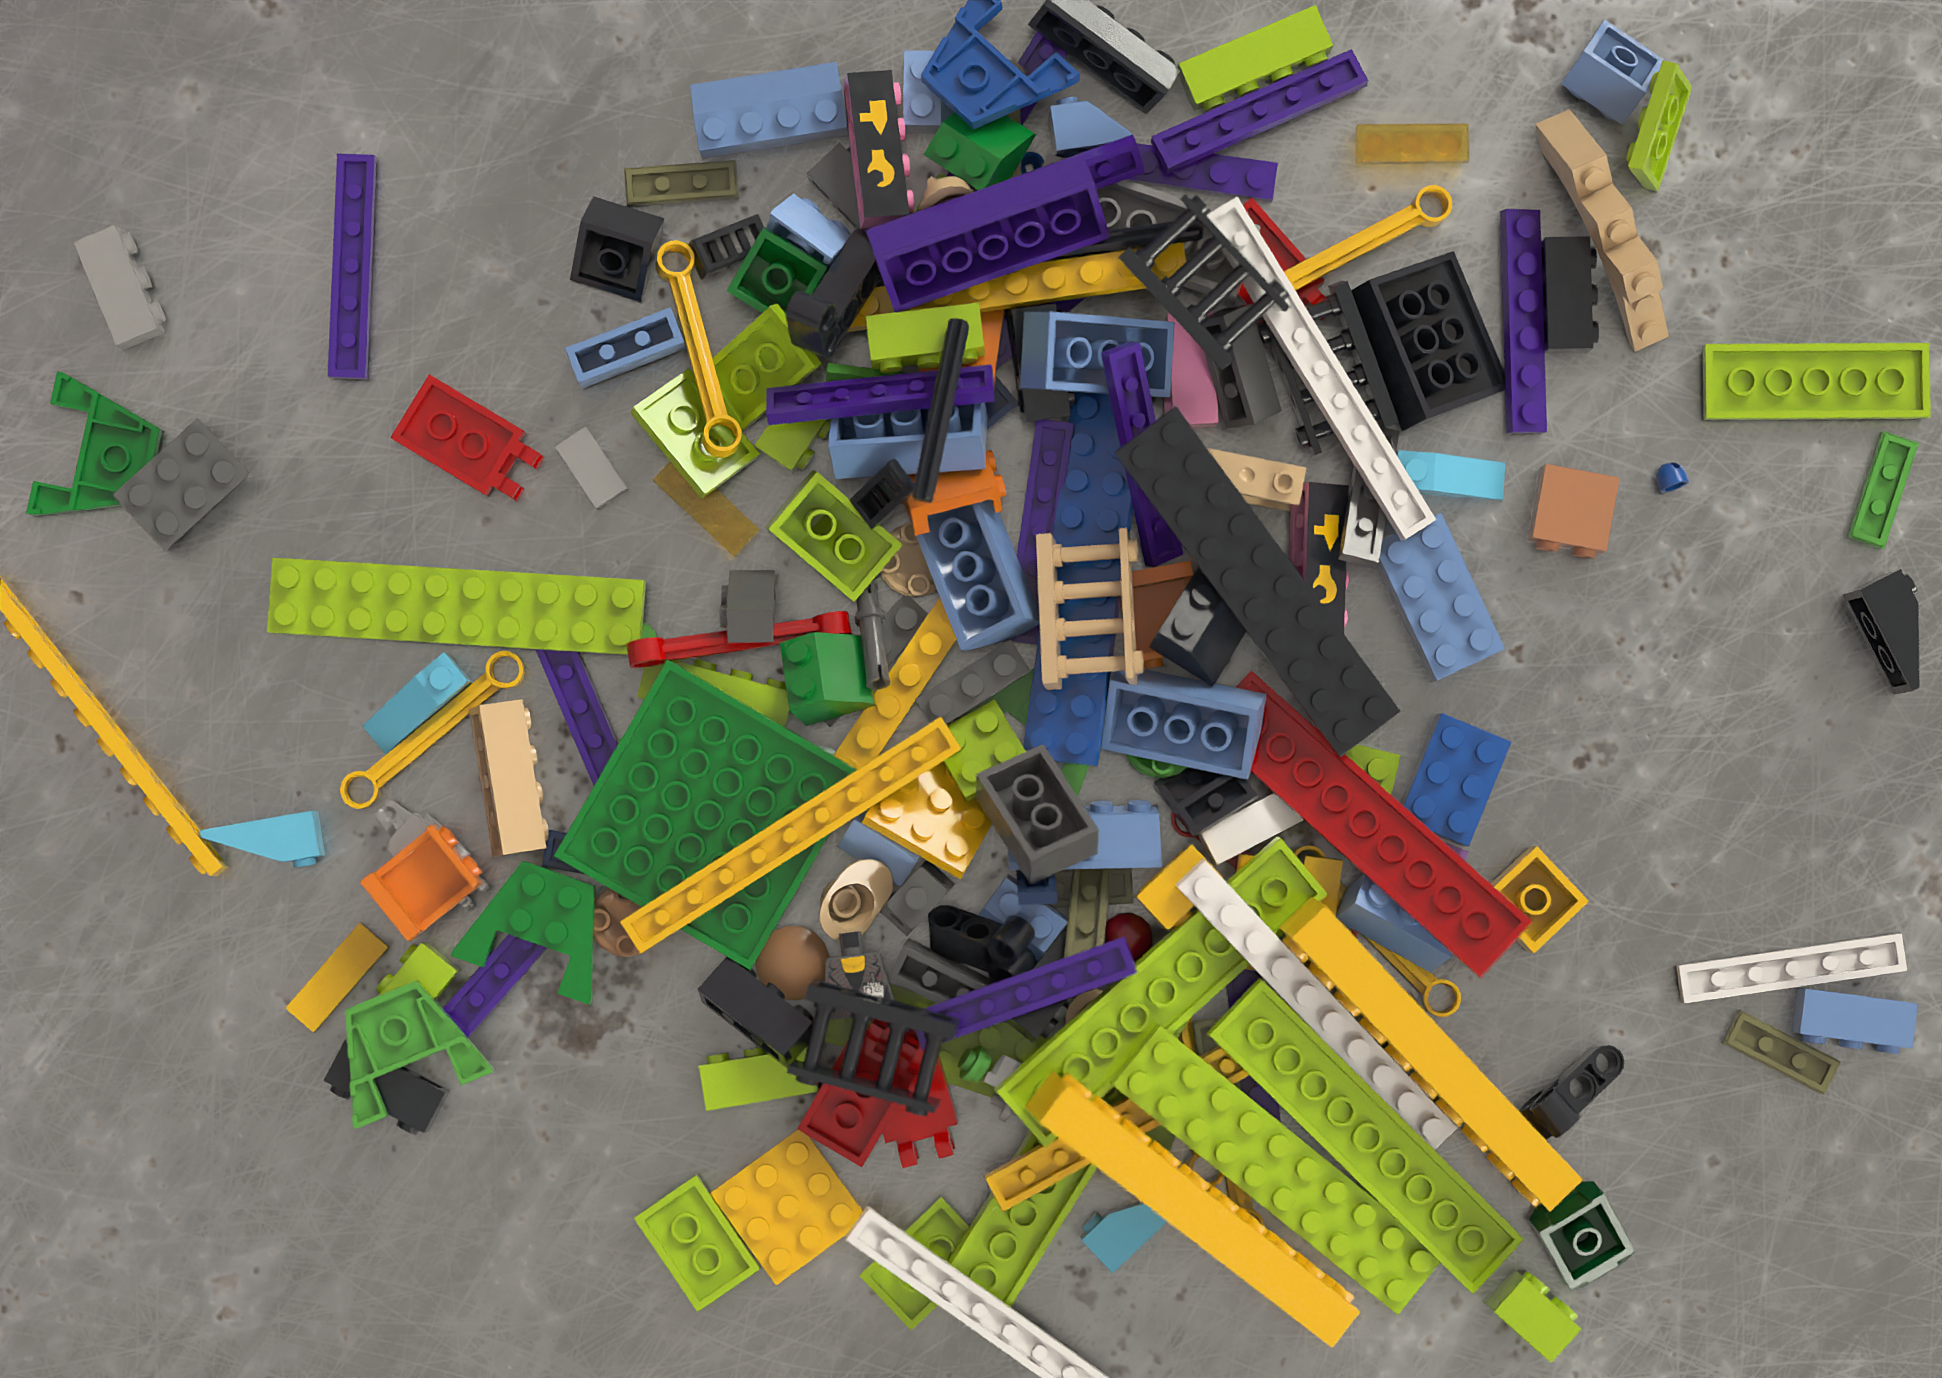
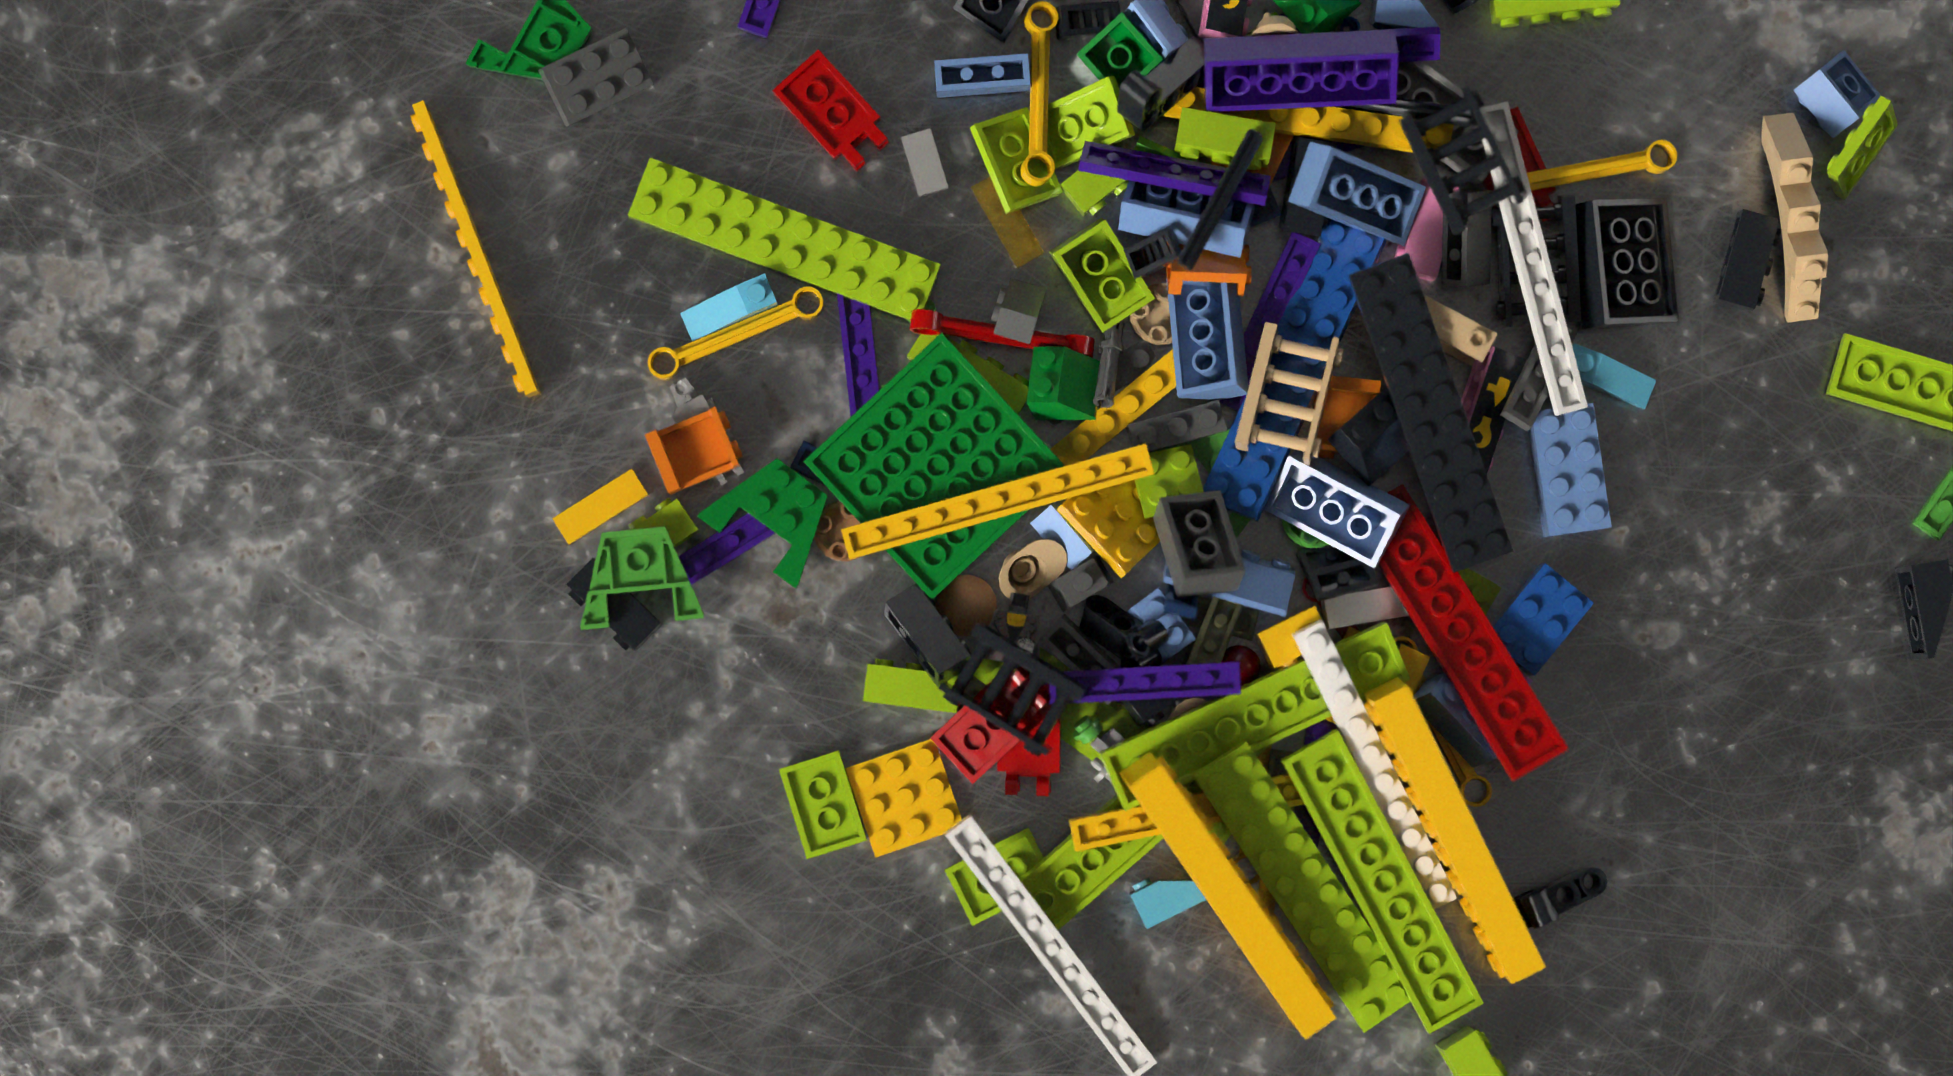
camera: 20 degrees right, 0 degrees up
medium azure slope [200,811,325,868] -> none
tan brick [469,699,549,857] -> none
dark purple plate [1101,341,1184,567] -> none
dark purple plate [1125,143,1278,202] -> none
dark purple plate [1151,49,1369,174] -> none
clear yellow plate [1355,123,1469,164] -> none
yellow brick [1491,846,1589,953] -> none
dark purple plate [1500,209,1547,434] -> none
nougat piece [1526,464,1620,559] -> none
dark green slope [1529,1181,1635,1291] -> none
blue hinge [1656,462,1689,493] -> none
white plate [1676,933,1907,1003] -> none
olive tile [1721,1010,1841,1095] -> none
medium blue brick [1792,987,1918,1054] -> none

